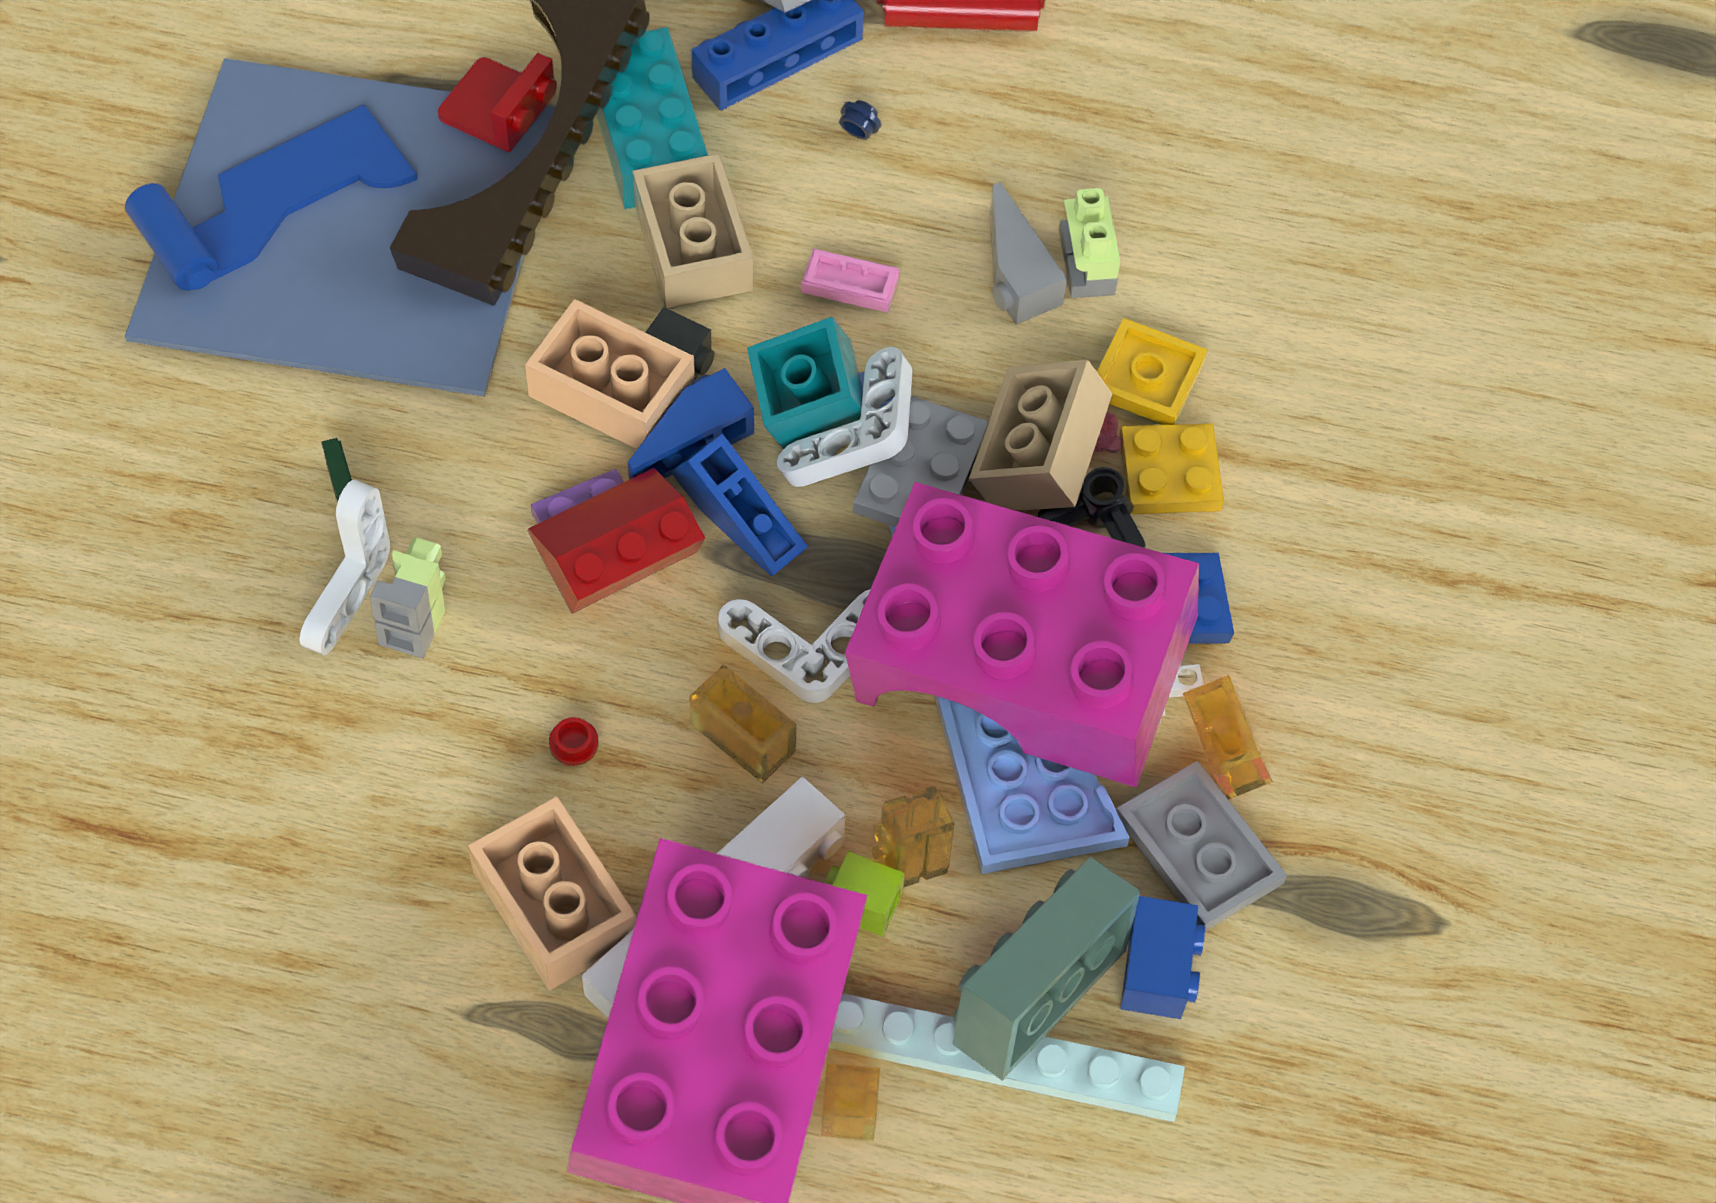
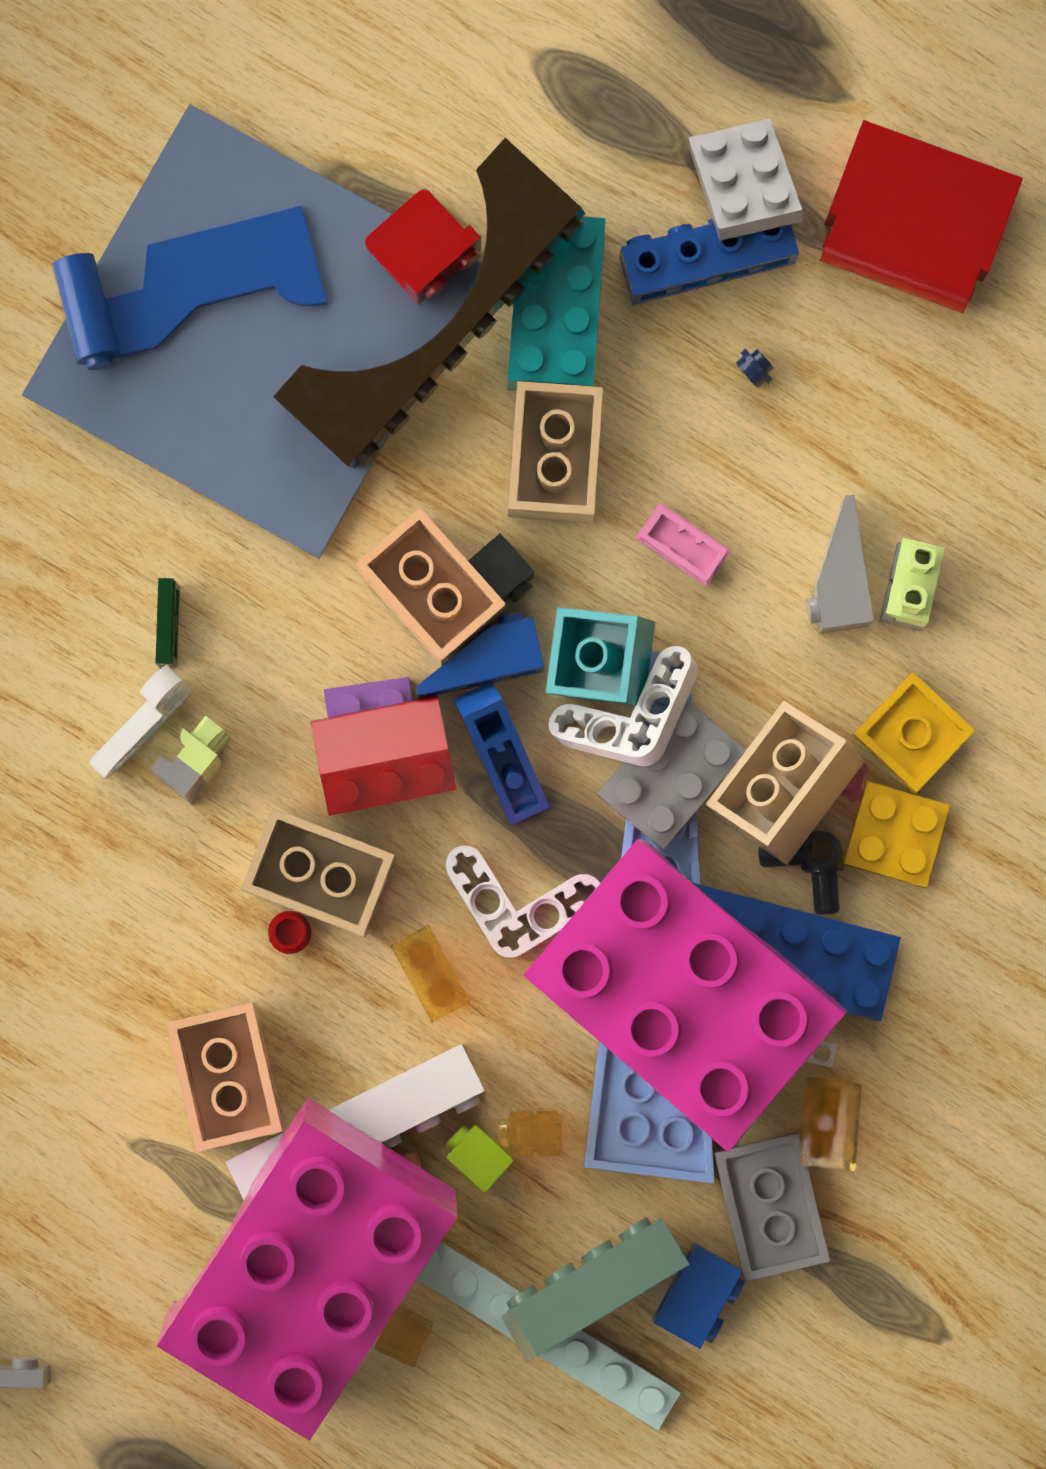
camera: 20 degrees right, 25 degrees up
none -> tan brick [241,808,397,938]

